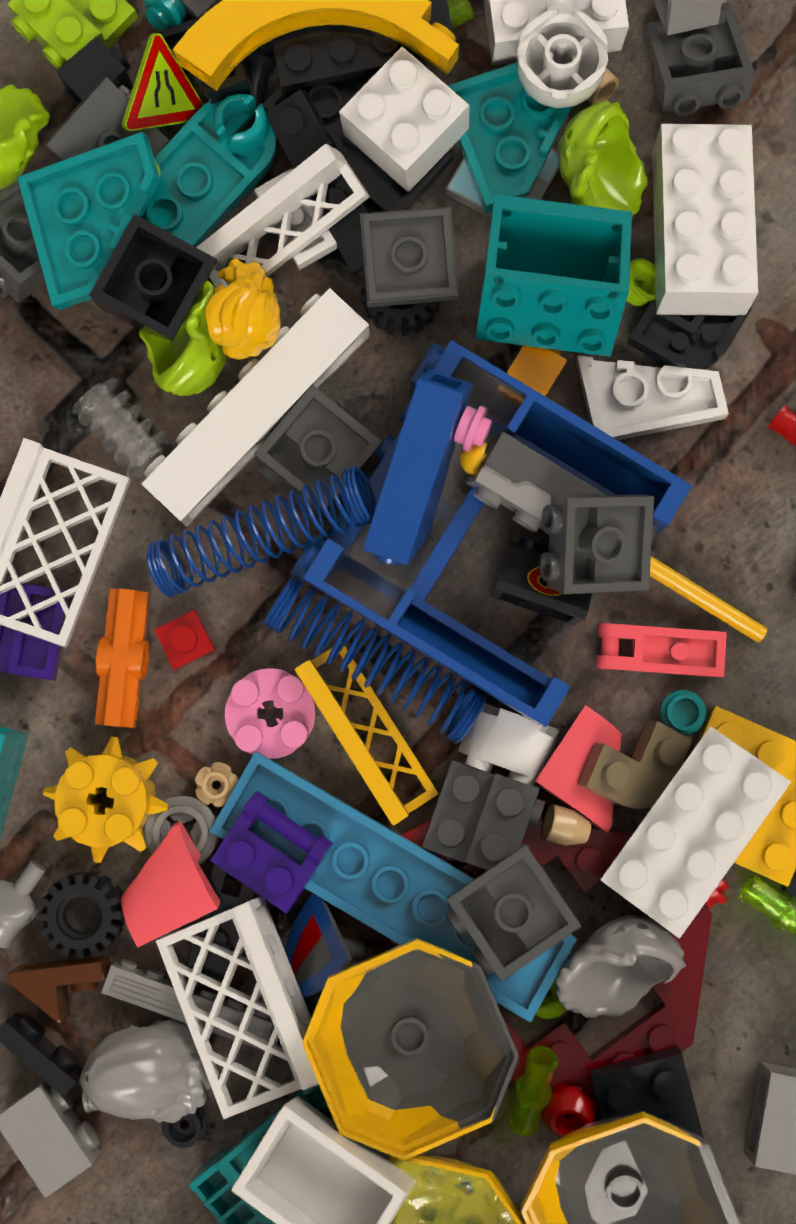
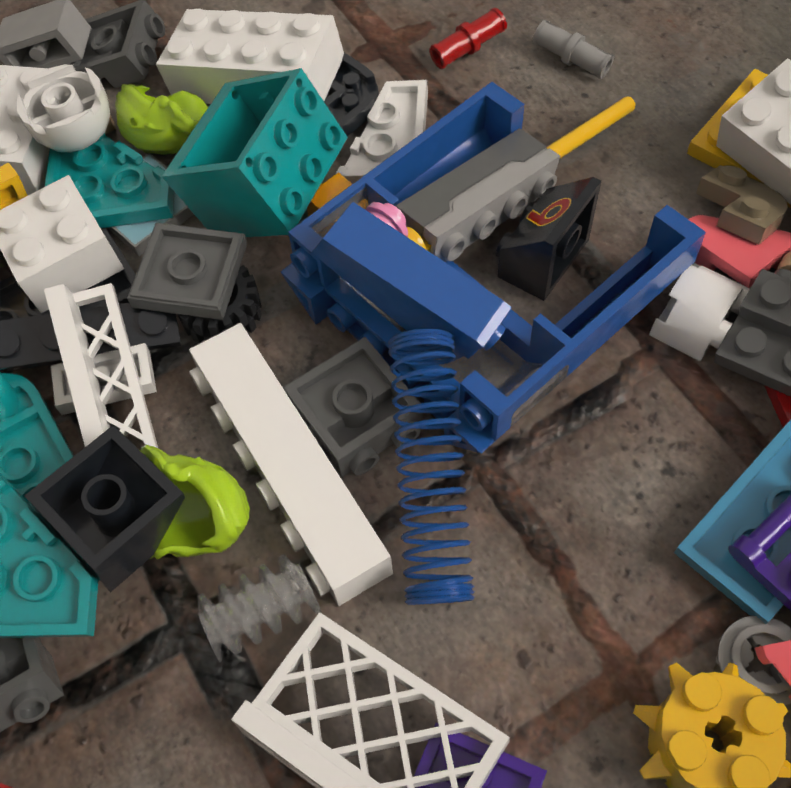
camera: 70 degrees left, 25 degrees down
orange piece [95,588,151,728] -> none
red plate [154,610,216,671] -> none
tan plate [195,762,239,808] -> none
yellow hair [205,258,281,360] -> none
bright pink plate [225,668,316,759] -> none
blue piece [263,575,487,744] -> none
yellow fence [294,641,439,826] -> none
dark grey plate [539,493,654,594] -> none
coral plate [595,623,727,678] -> none
teal plate [660,690,706,735] -> none

